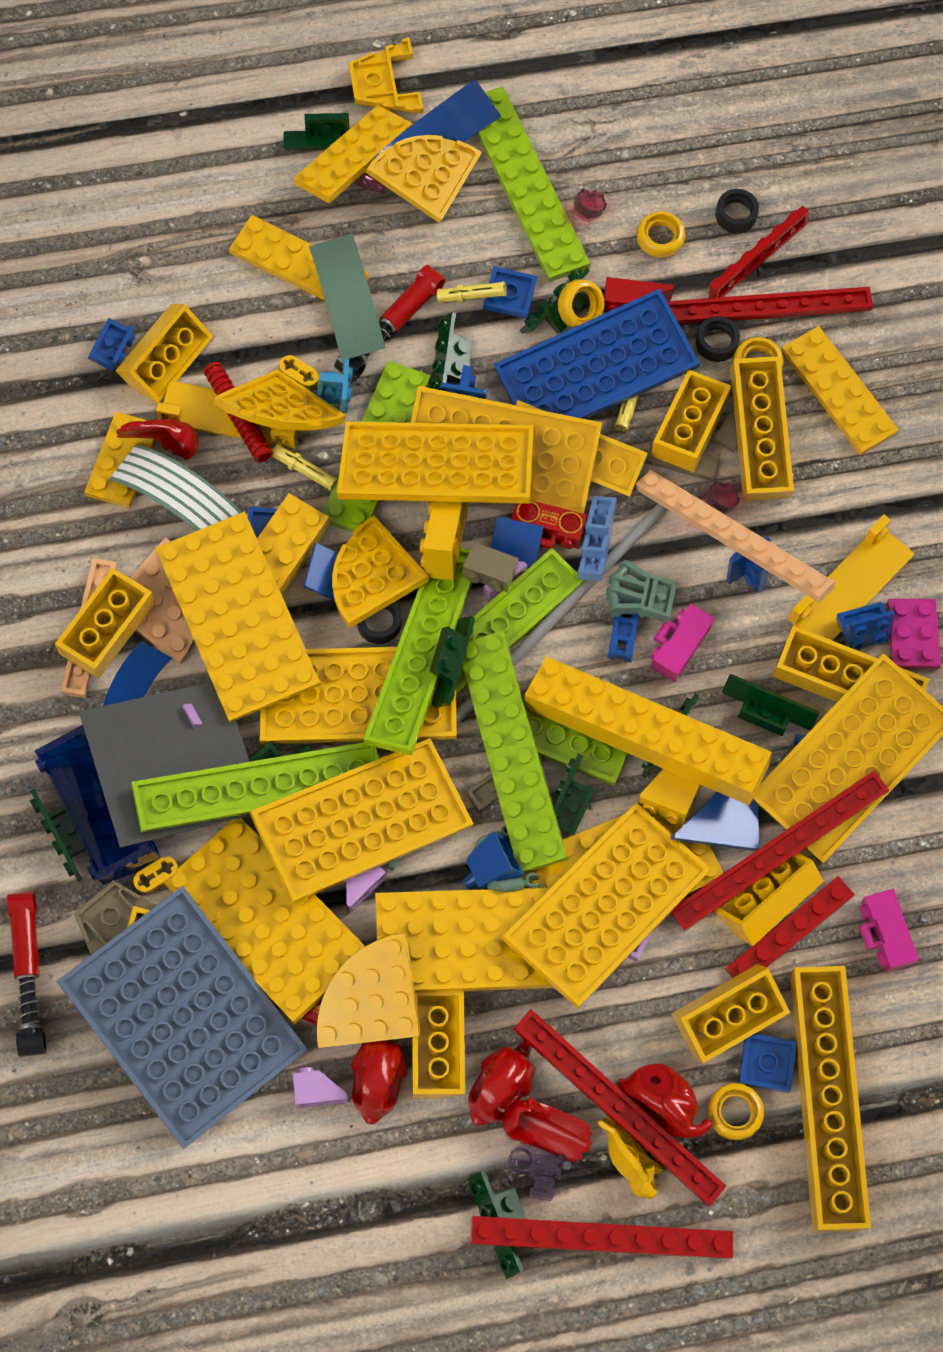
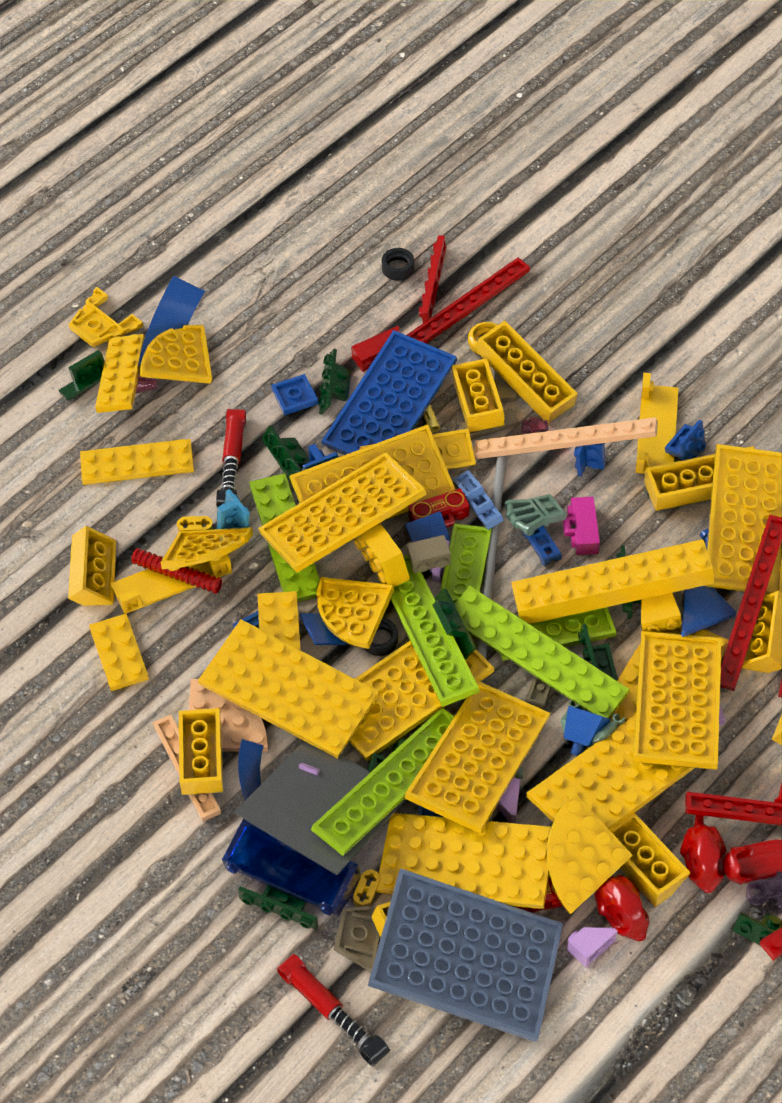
camera: 30 degrees left, 15 degrees down
blue bracket [88,318,136,371] -> none
white sticker [109,444,242,531] -> none
red hair [117,419,199,460] -> none
light yellow pin [271,444,338,491] -> none
sand green sticker [309,233,385,361] -> none
light yellow pin [437,281,507,304] -> none
lime plate [476,86,591,282] -> none
yellow wheel [558,279,604,328] -> none
clear pink hair [573,188,607,222] -> none
yellow wheel [636,211,686,258] -> none
black tyre [695,316,740,362] -> none
dark green bracket [722,674,819,736] -> none
yellow plate [781,326,899,456] -> none
dark pink plate [887,599,941,669] -> none

